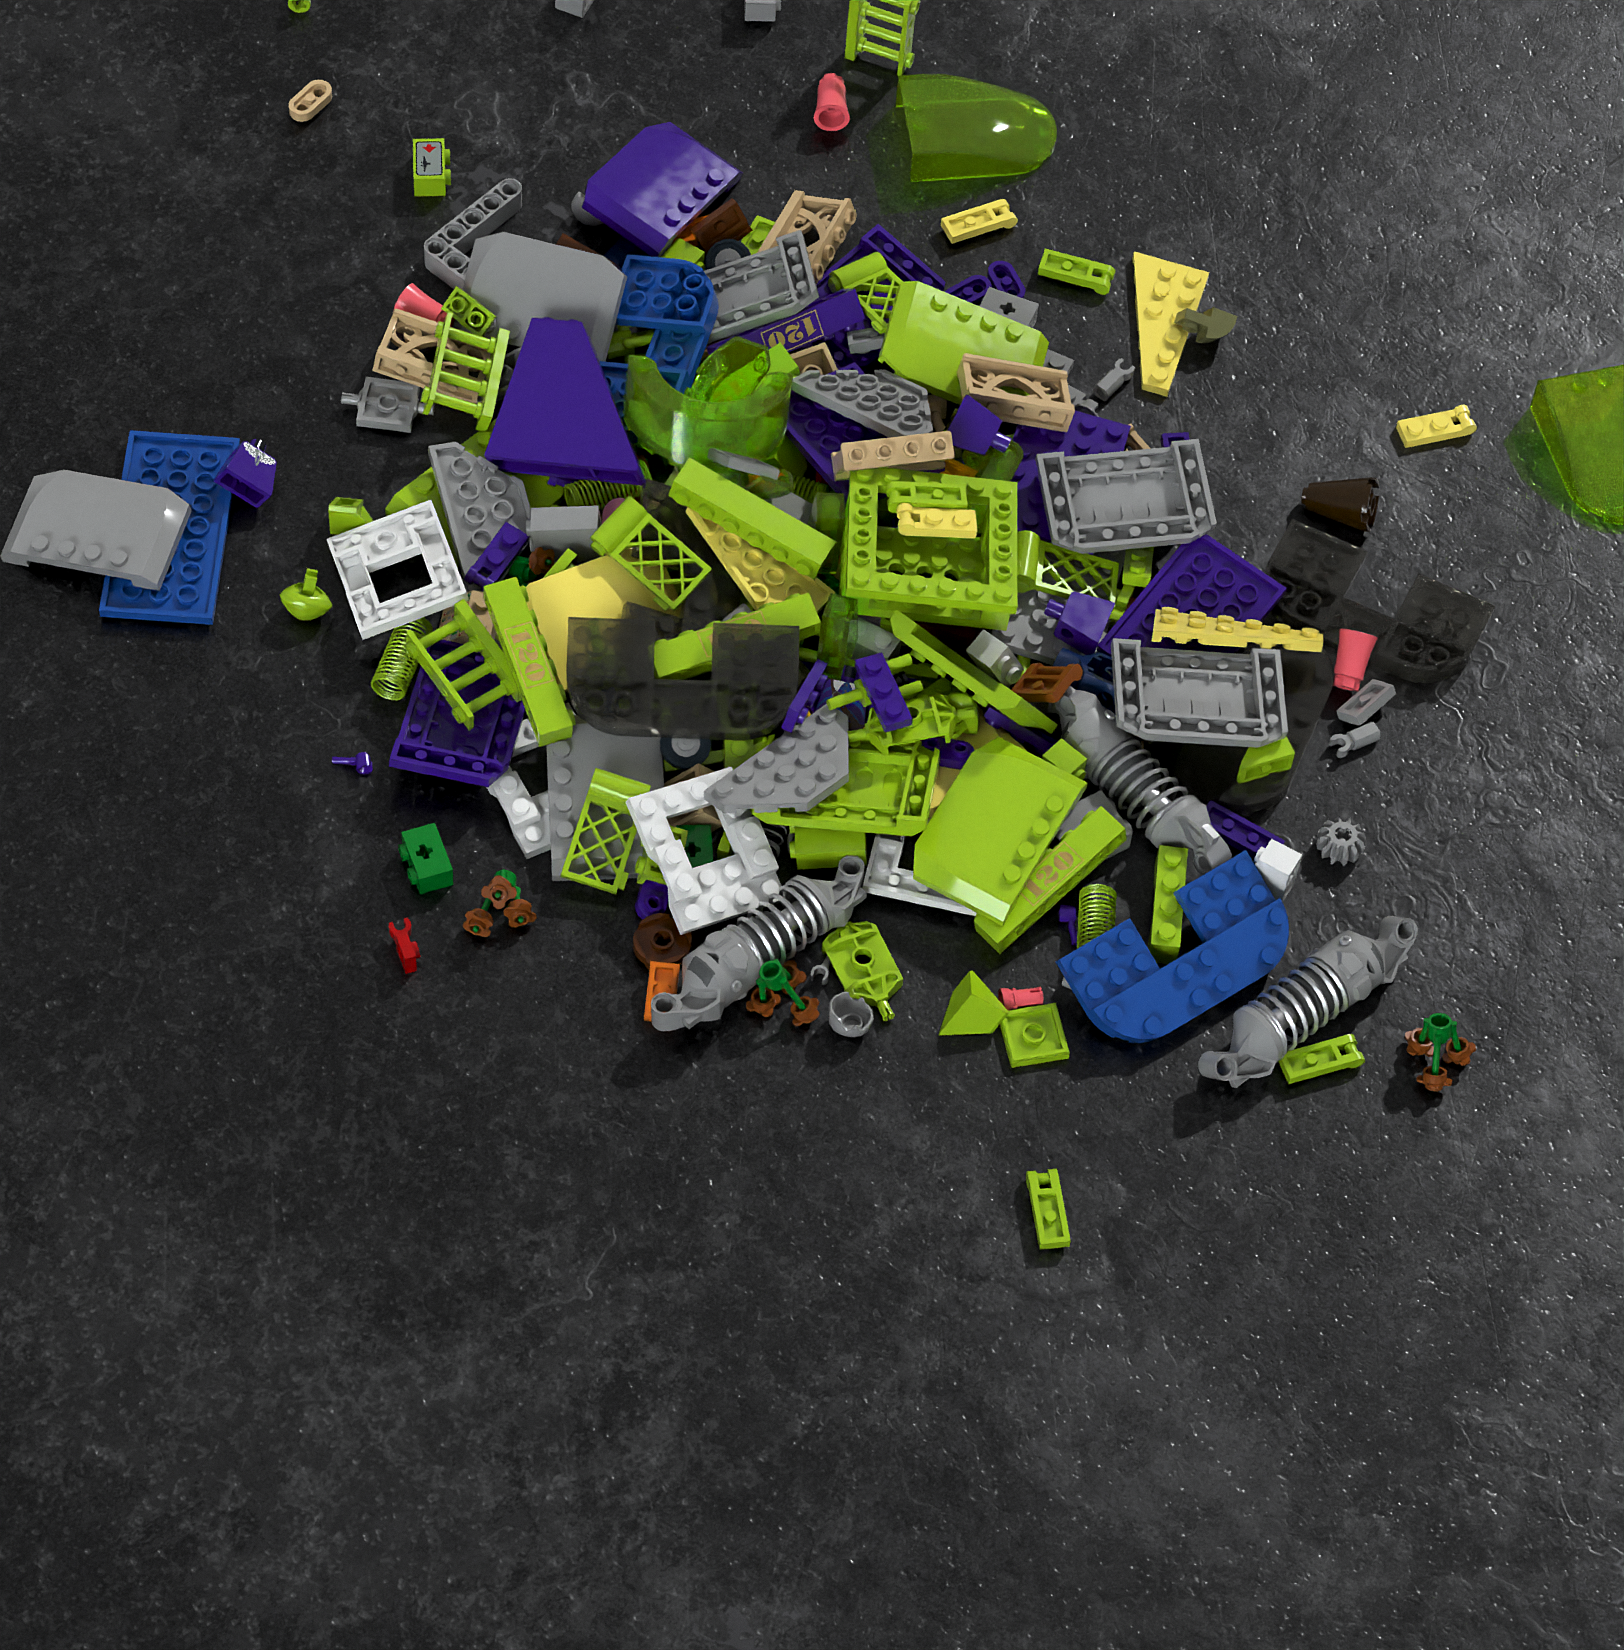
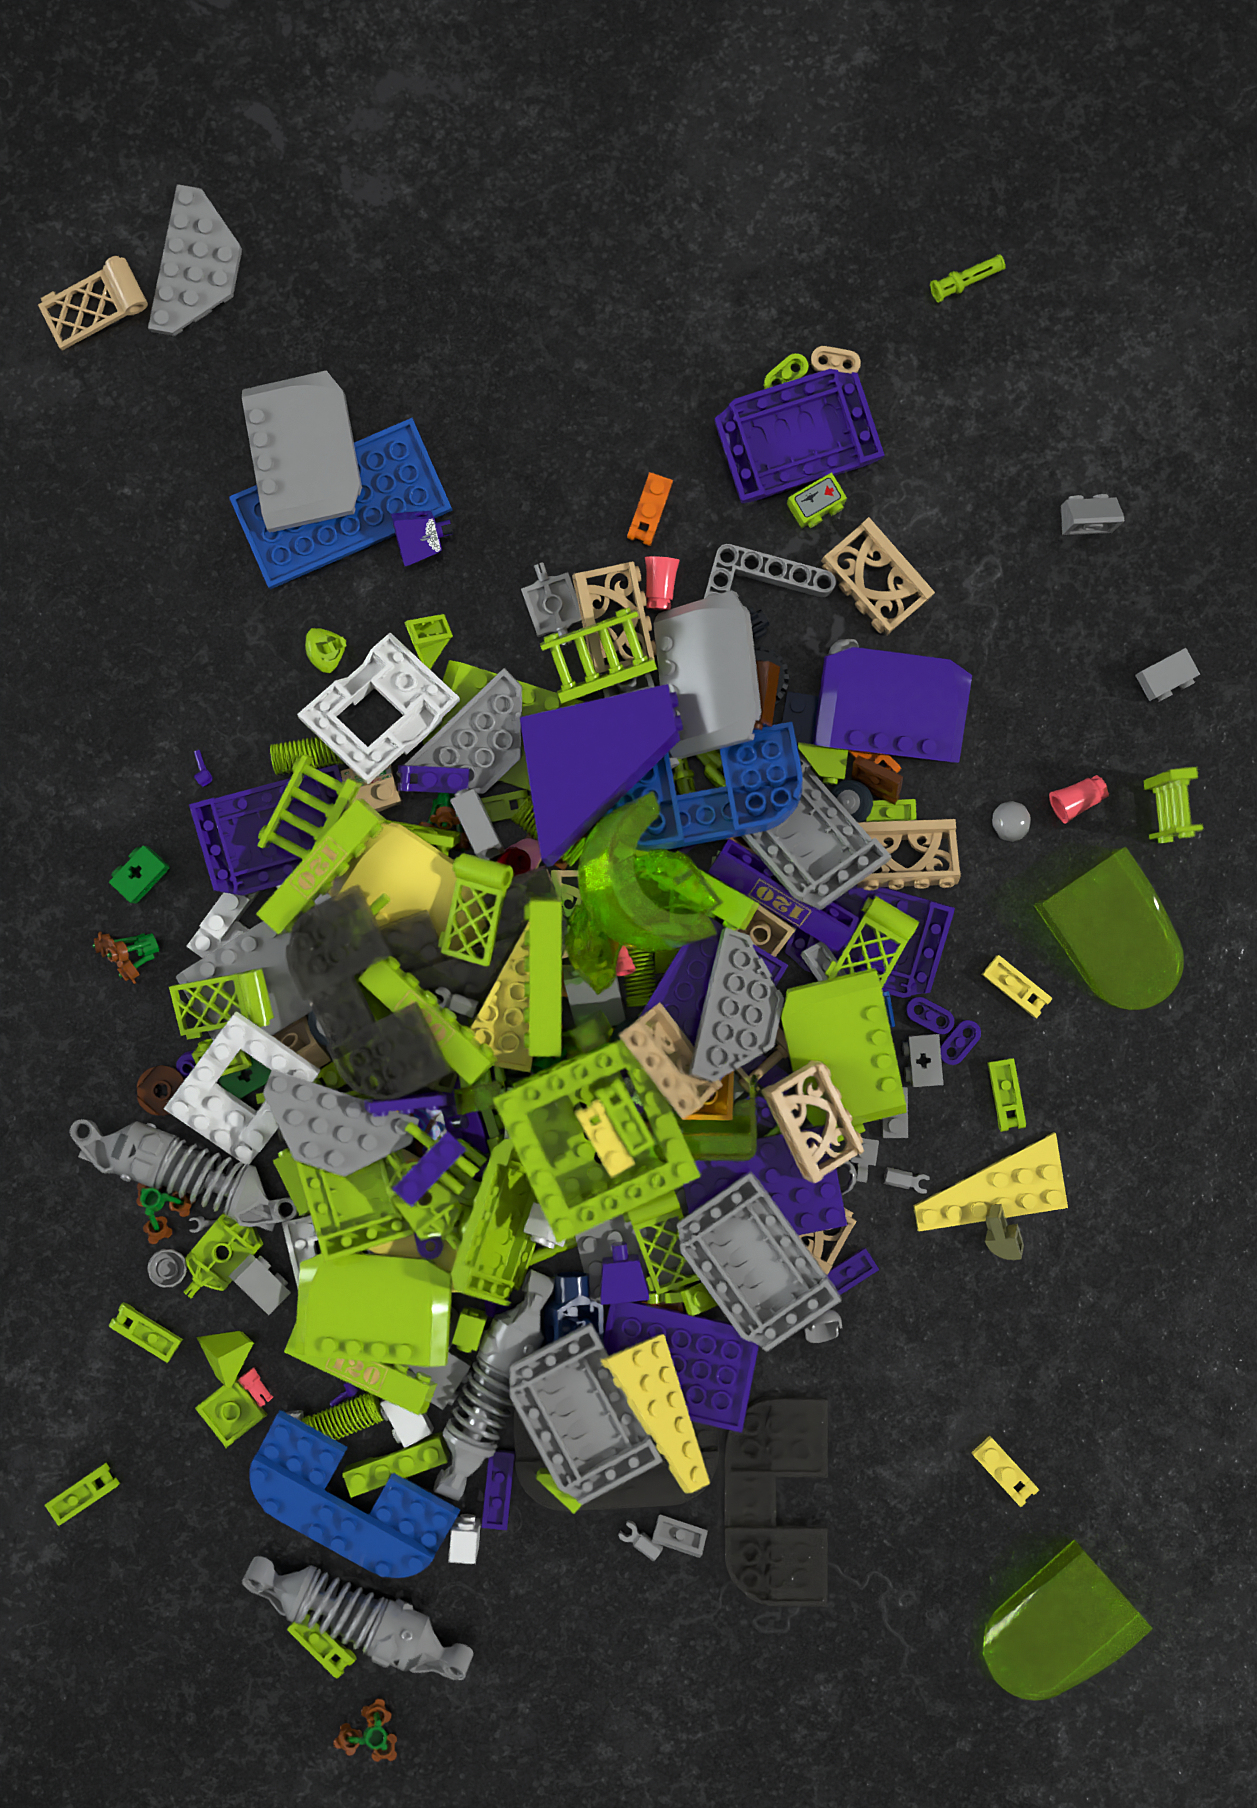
camera: 65 degrees right, 30 degrees up
red plate [389,918,420,974] -> none
lime slope [441,286,496,337] -> none
orange plate [644,961,680,1022] -> none
light grey tile [707,447,780,480] -> none
dark purple torso [947,394,1012,456] -> none
dark orange plate [1011,663,1083,703] -> none
dark brown cone [1301,477,1379,532] -> none
light grey gear [1316,816,1366,867] -> none
coral plant [1332,629,1378,692] -> none
none -> lime plate [109,1302,183,1363]
none -> light grey brick [229,1254,291,1315]
none -> white brick [380,1399,434,1448]
none -> orange plate [627,472,673,546]
none -> dark purple slope [714,369,885,503]
none -> lime plate [764,354,808,389]
none -> light grey hair [803,1309,842,1343]
none -> tan fence [822,518,935,636]
none -> light grey hair [992,801,1031,842]

